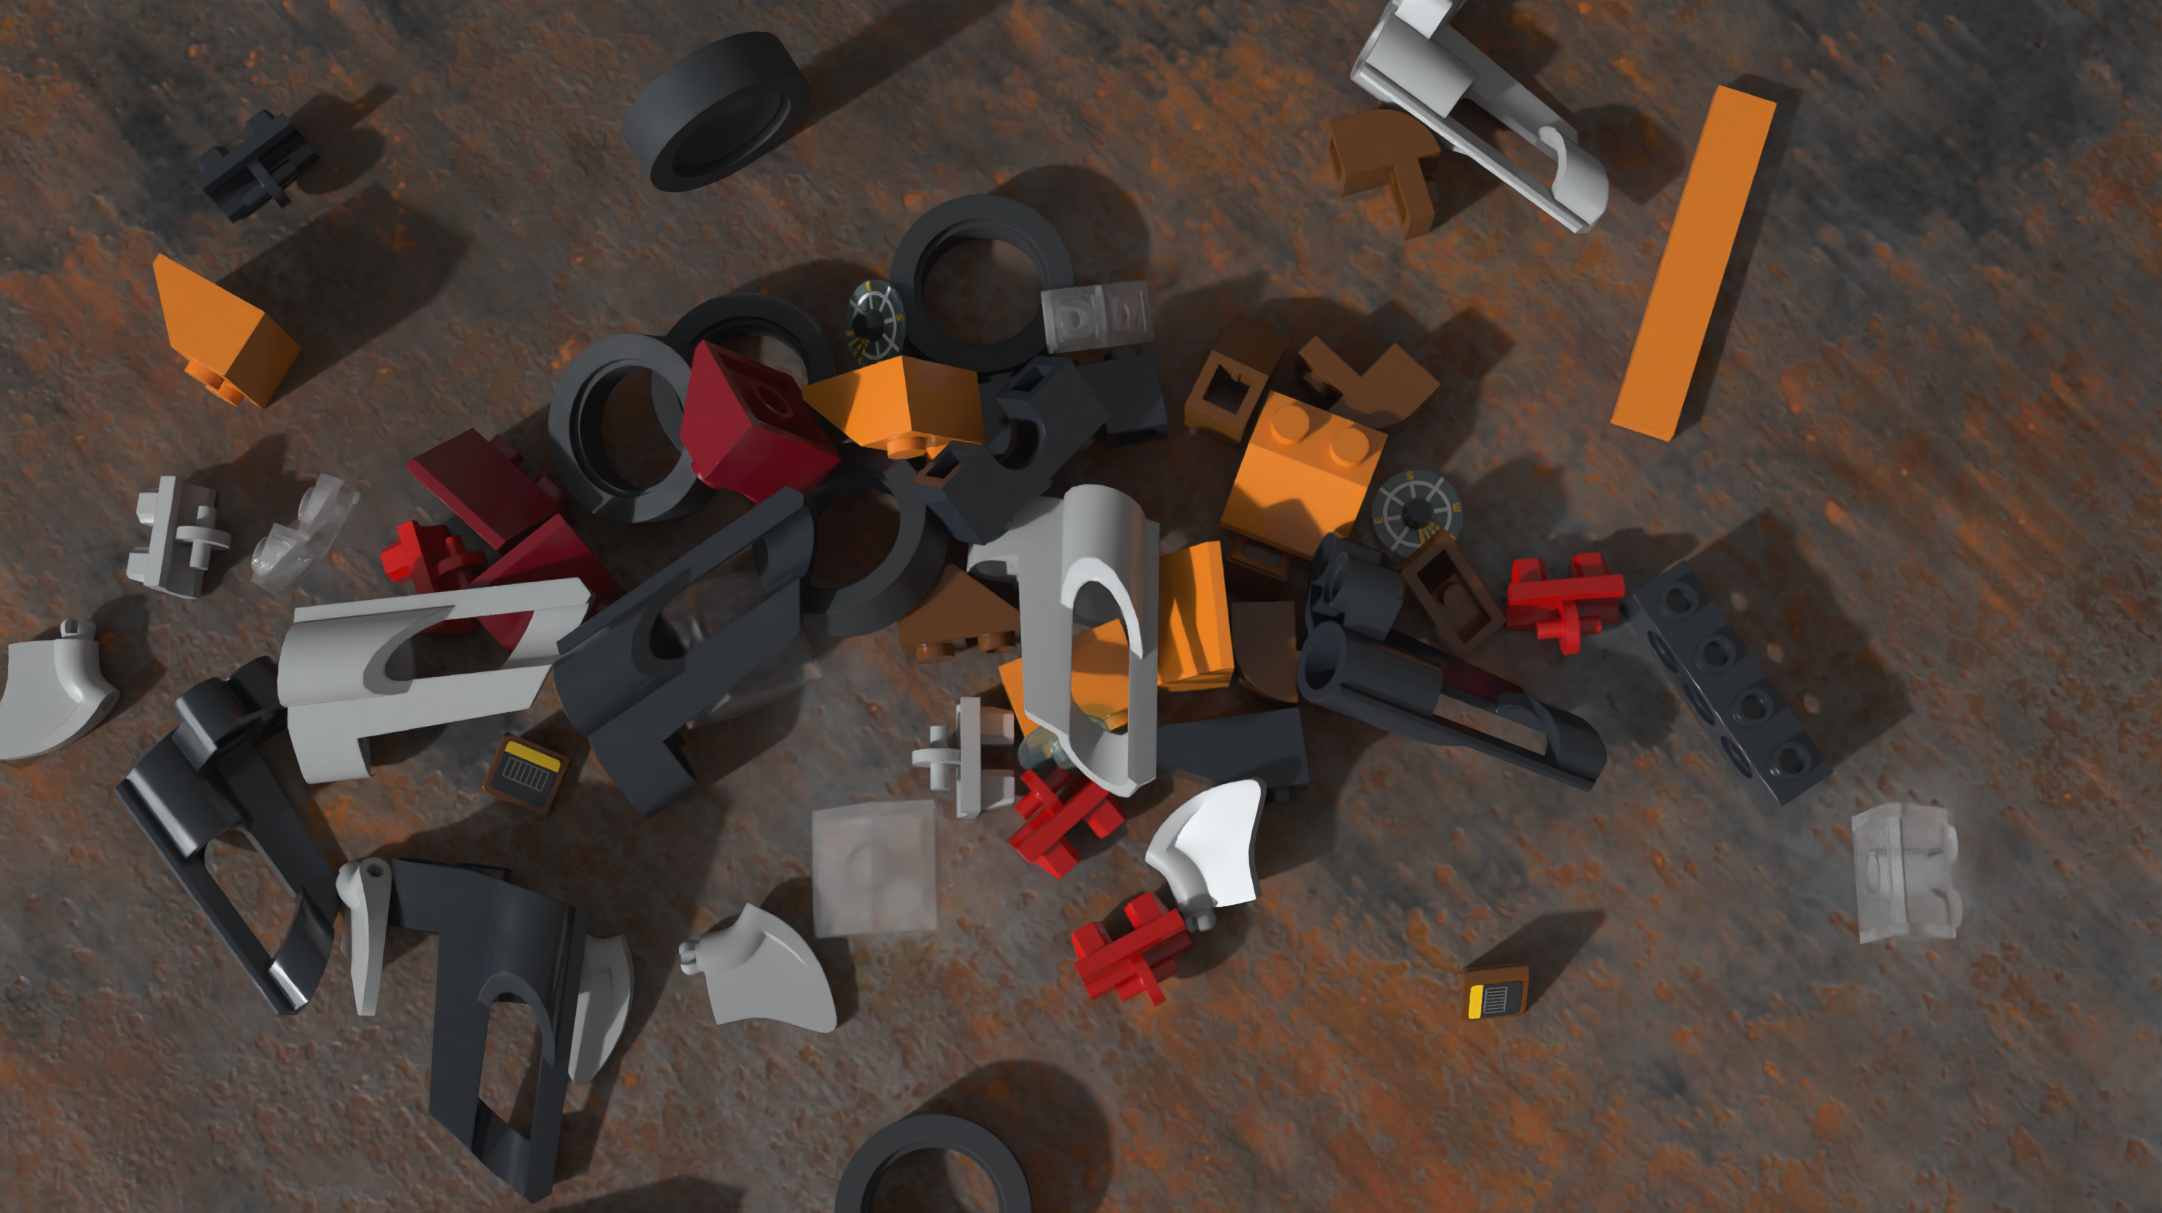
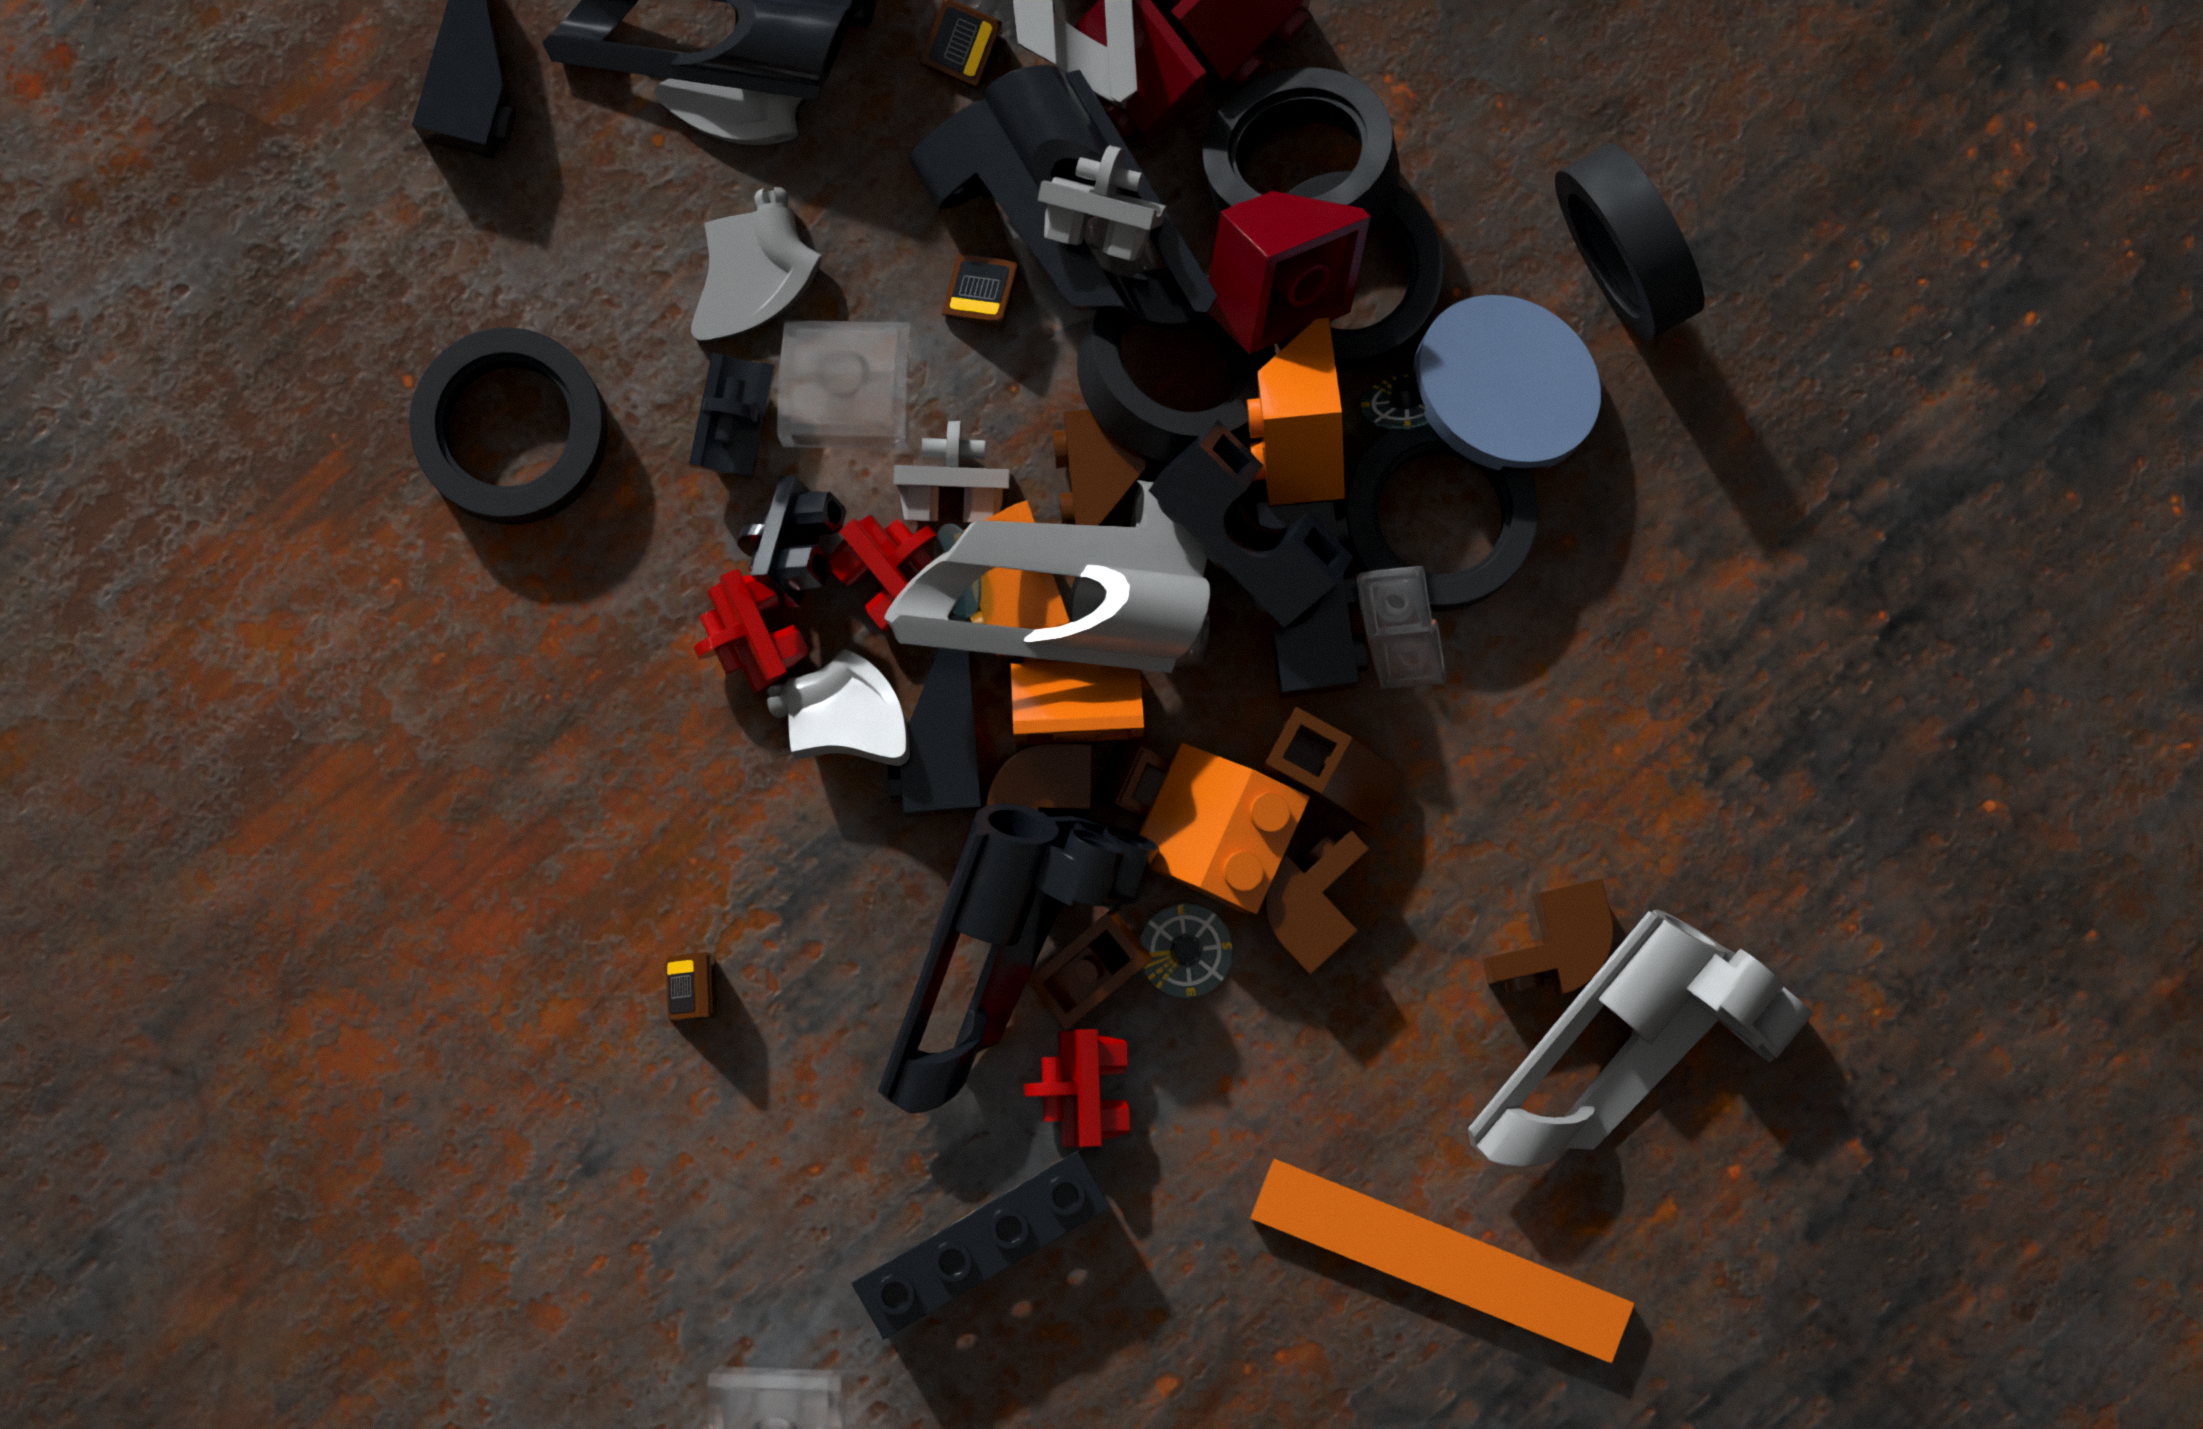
camera: 85 degrees right, 5 degrees up
none -> black hips [689,353,776,479]
none -> black hips [737,476,847,608]
none -> slope [942,254,1019,331]
none -> light grey hips [1037,145,1167,261]
none -> sand blue tile [1413,295,1601,471]

